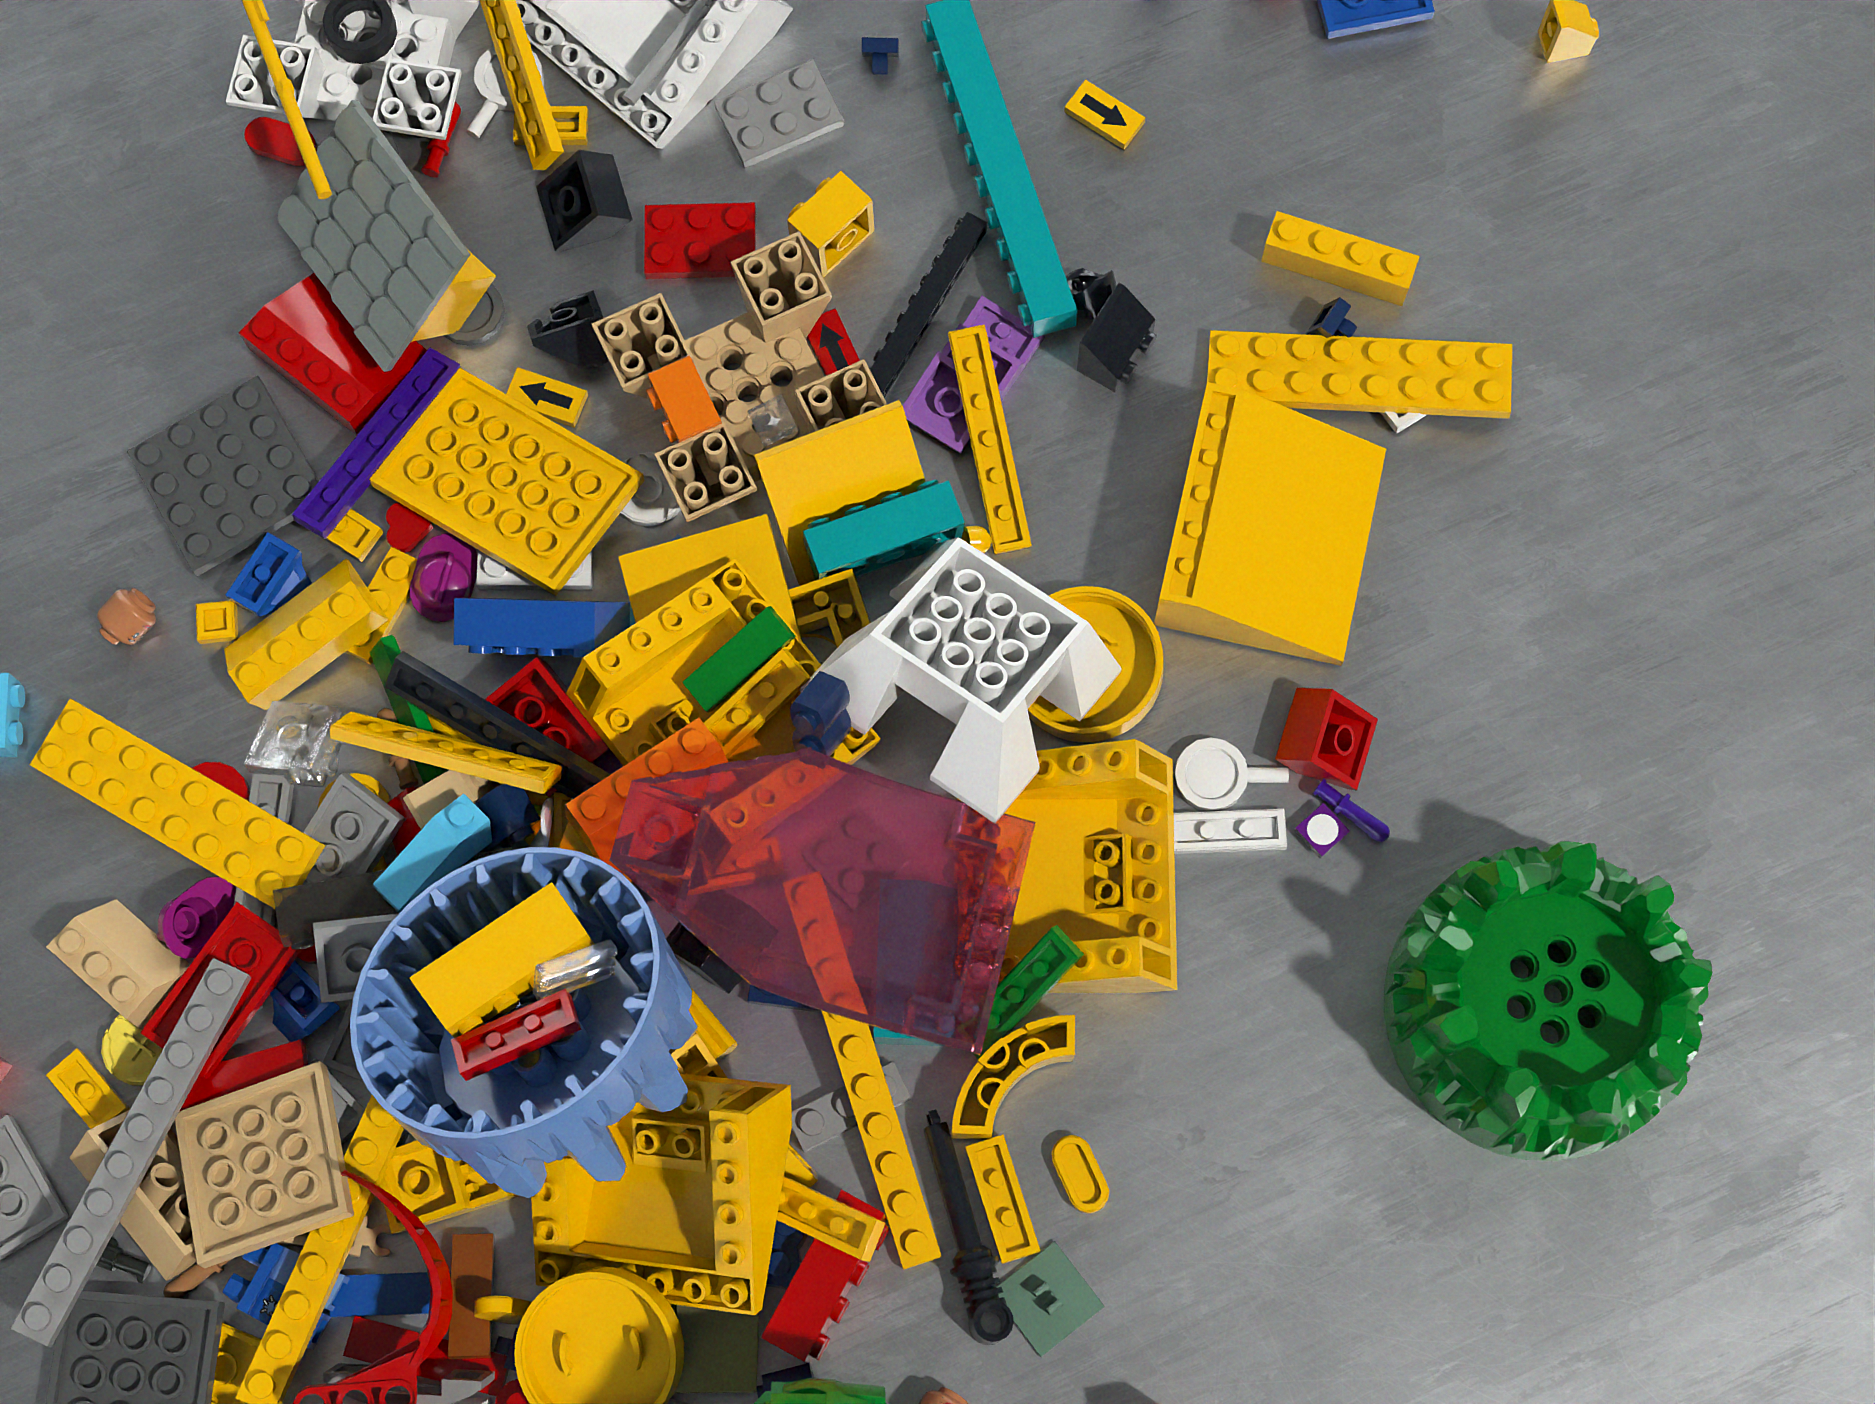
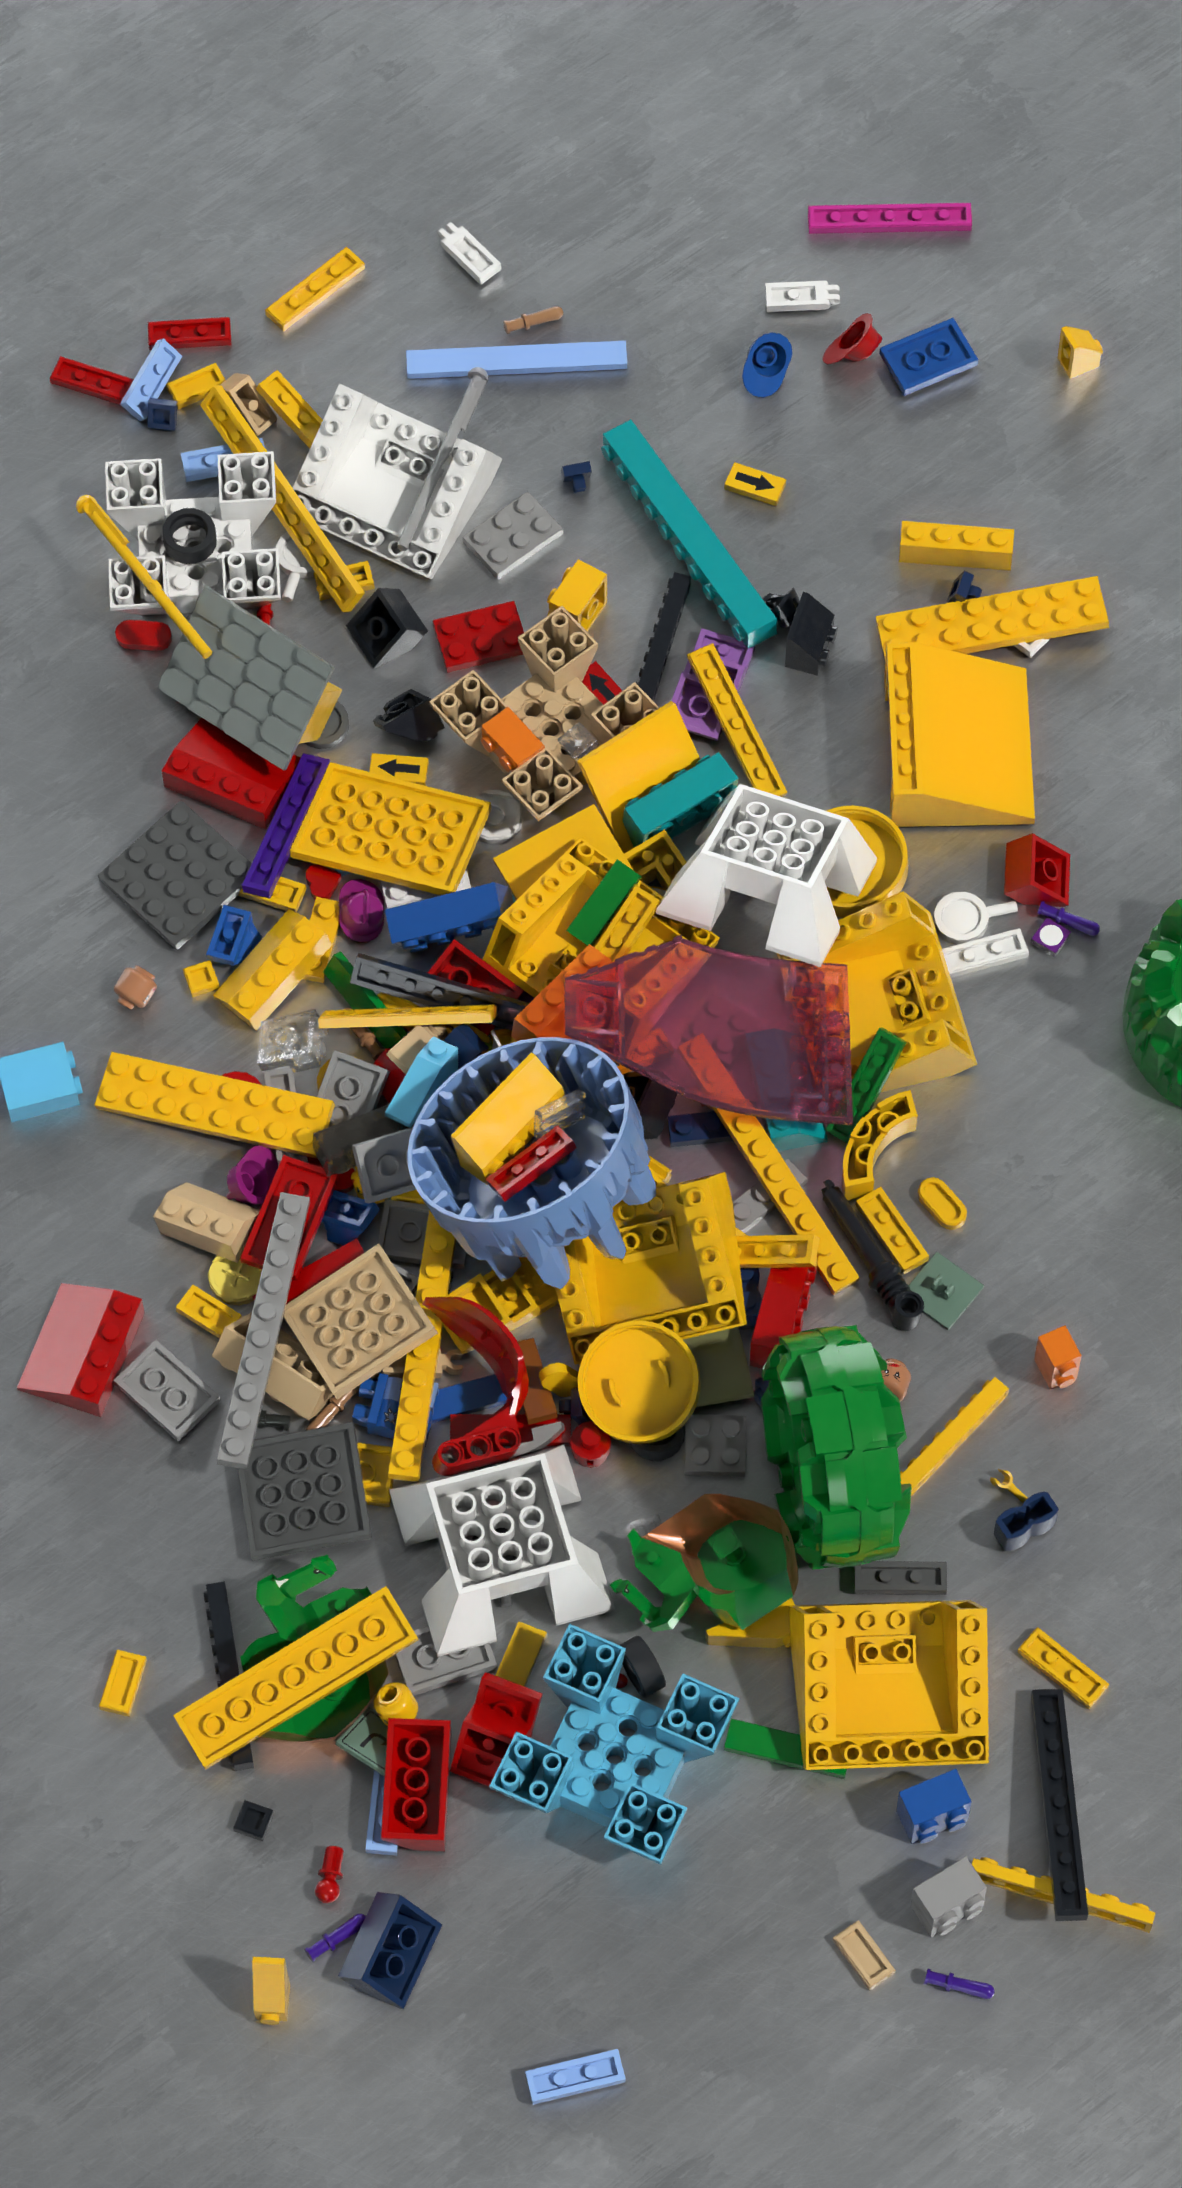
camera: 15 degrees left, 10 degrees down
dark blue brick [790,671,851,766] -> none

